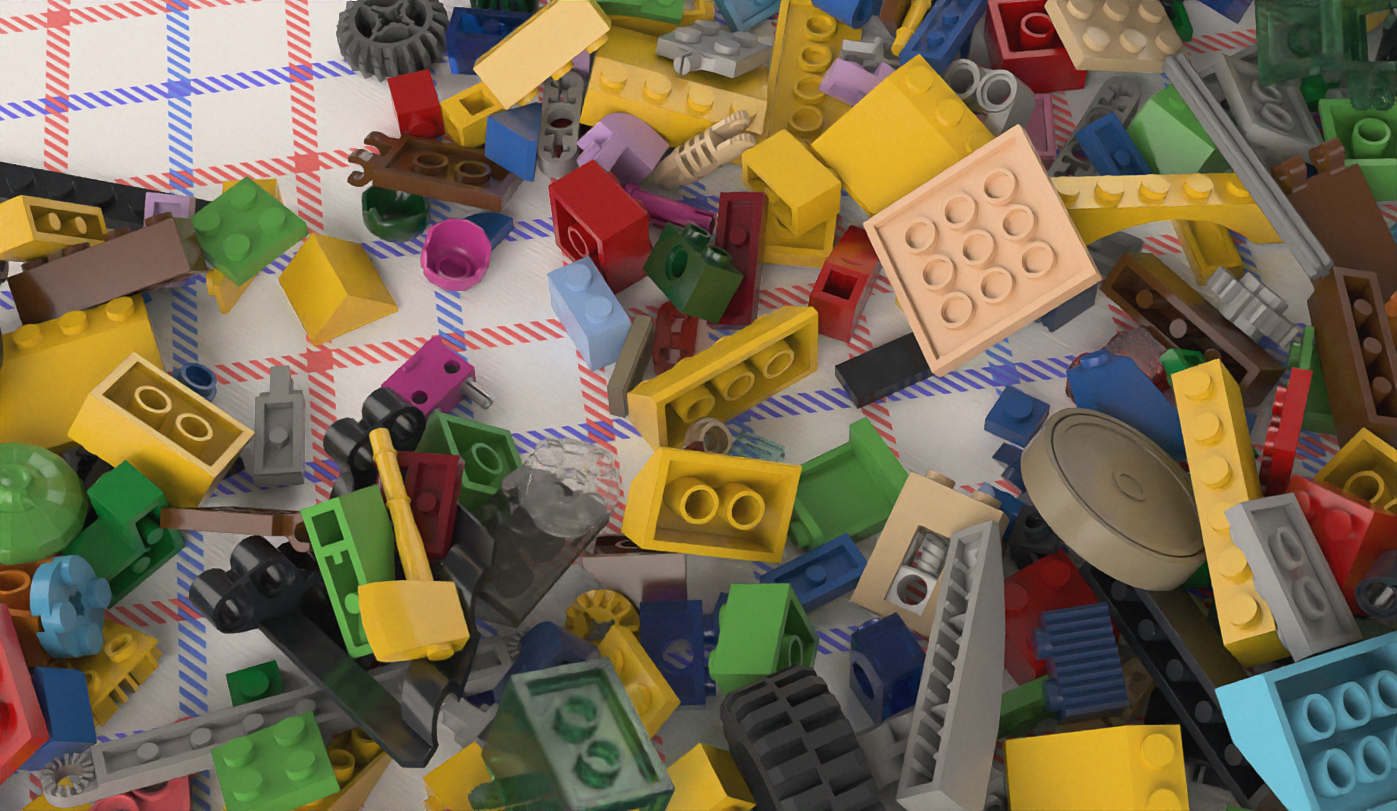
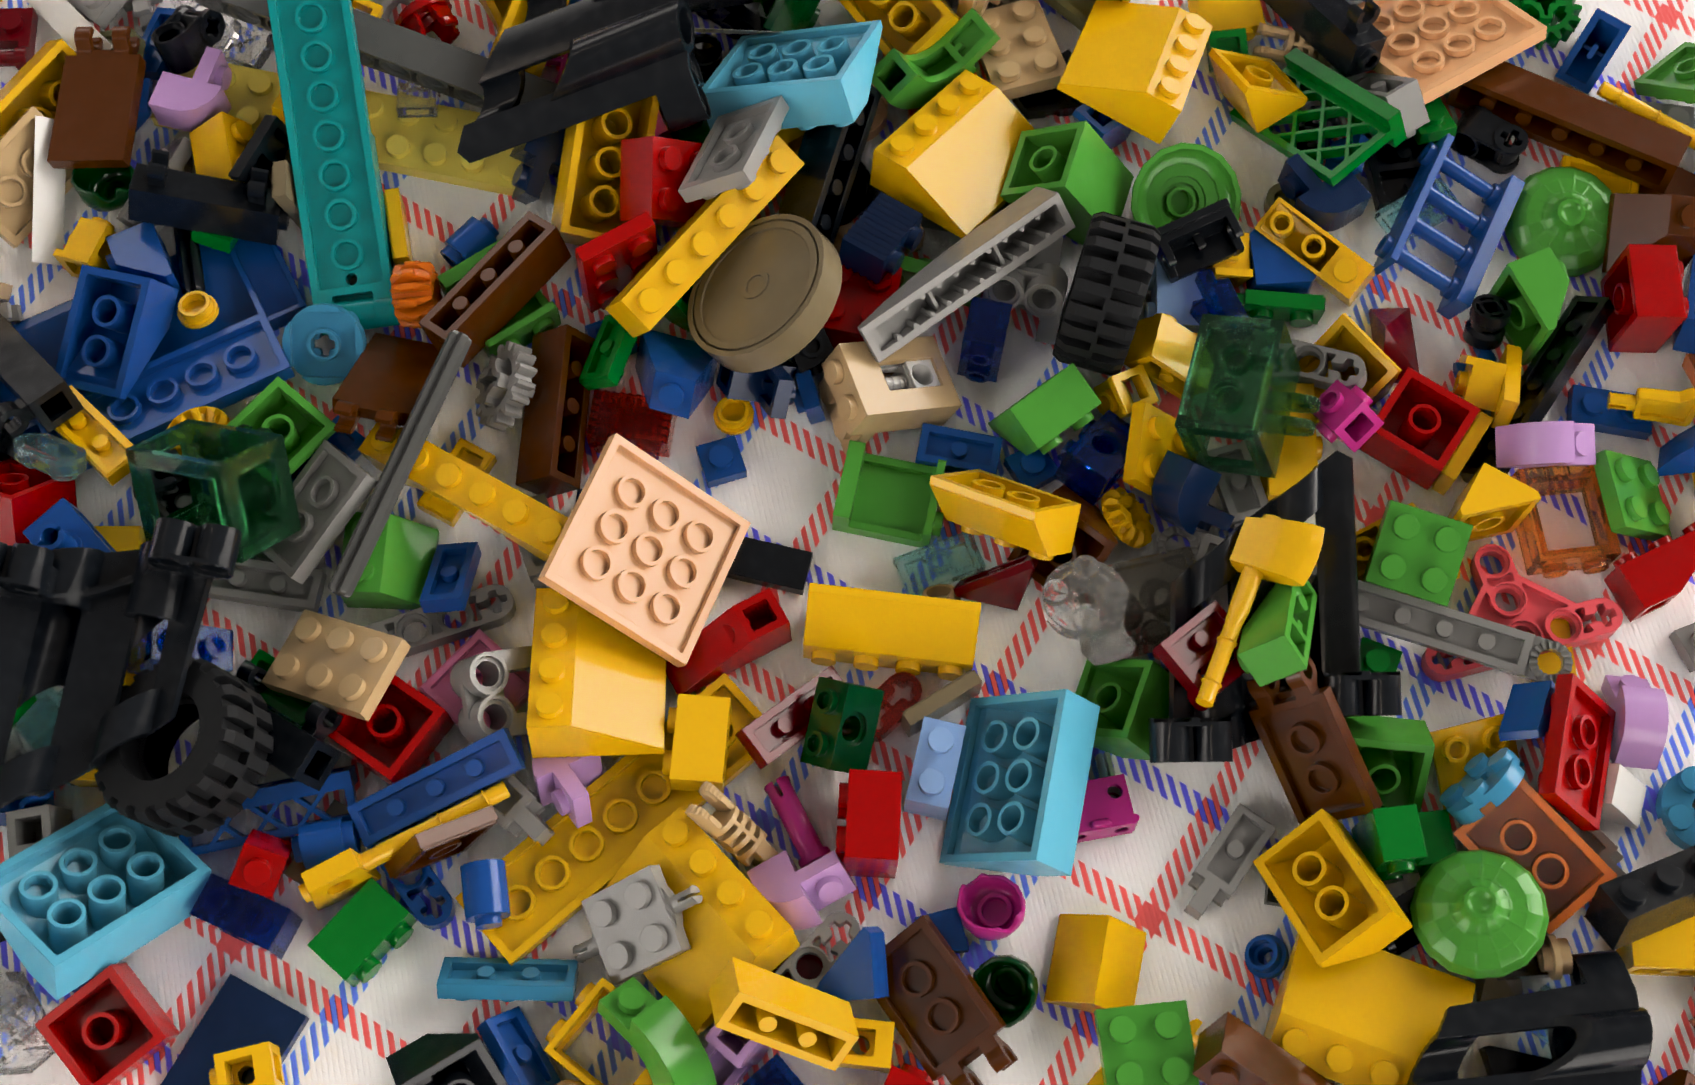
camera: 145 degrees left, 15 degrees up
none -> medium azure slope [939,689,1100,877]
none -> yellow brick [1093,364,1159,424]
none -> bright green slope [1345,716,1435,816]

